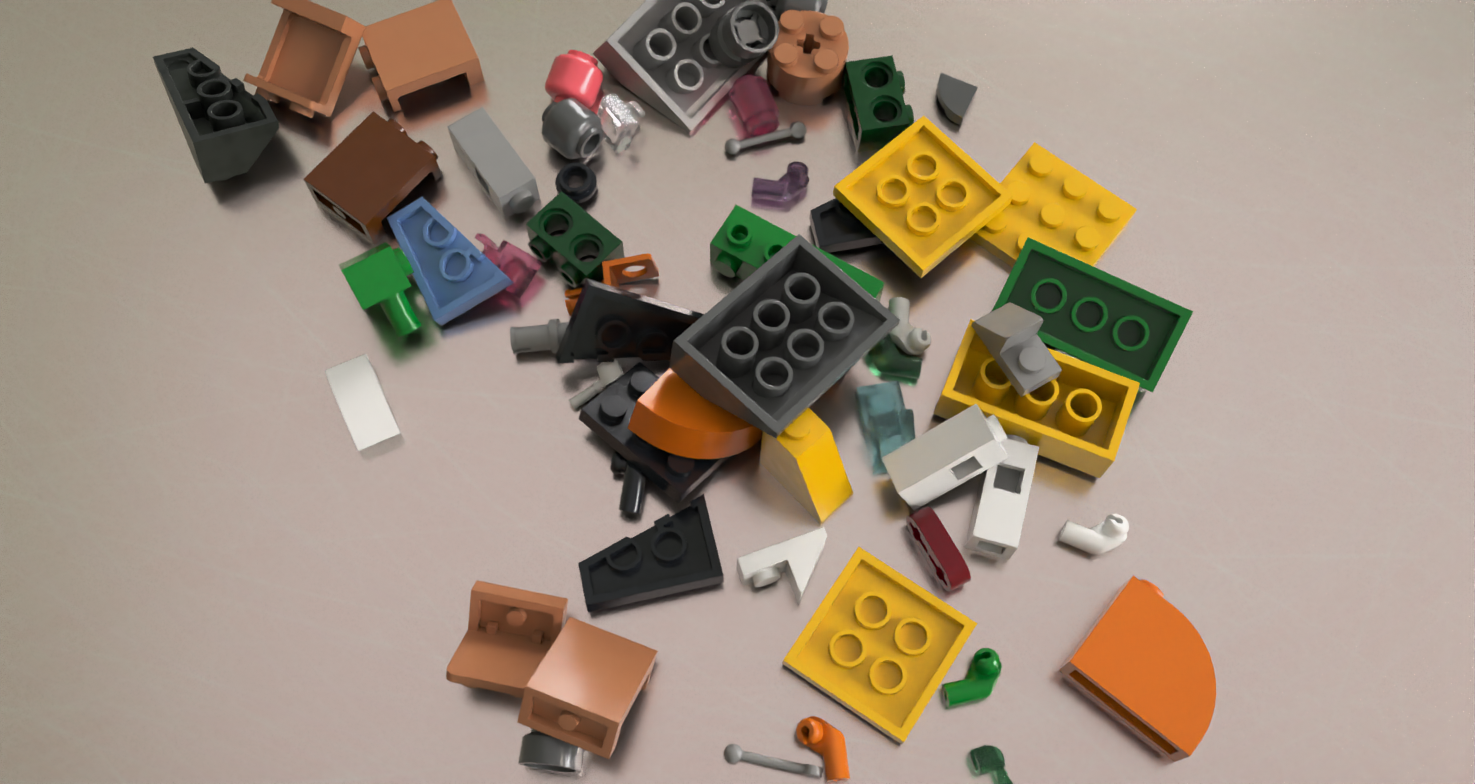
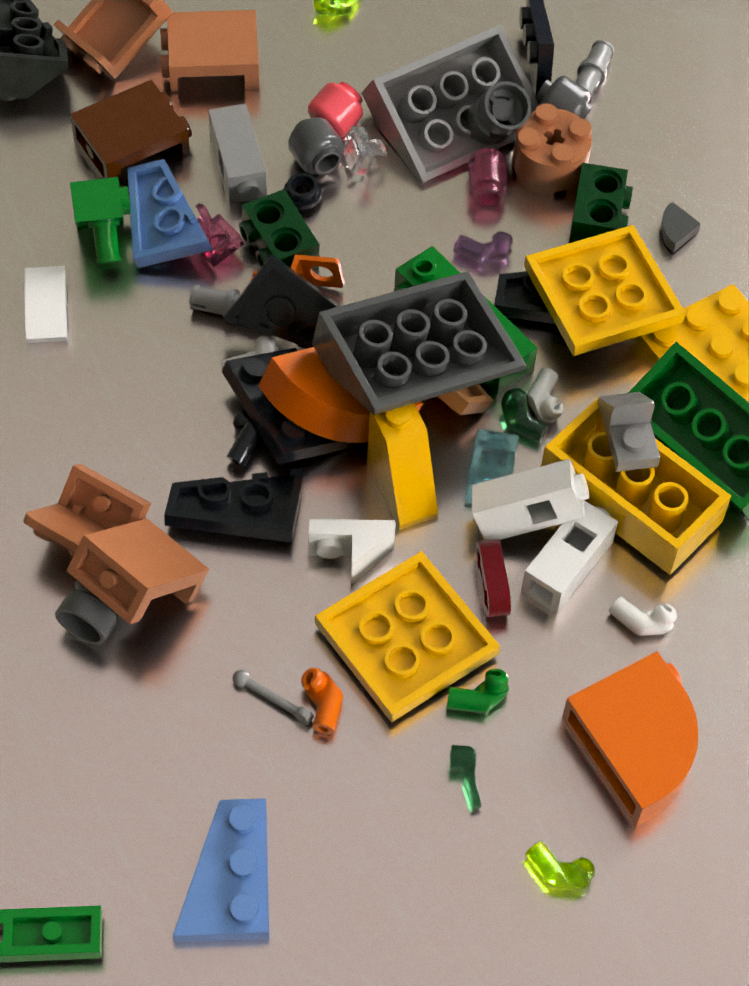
camera: 20 degrees right, 10 degrees down
light grey hinge [725,121,807,154] -> none

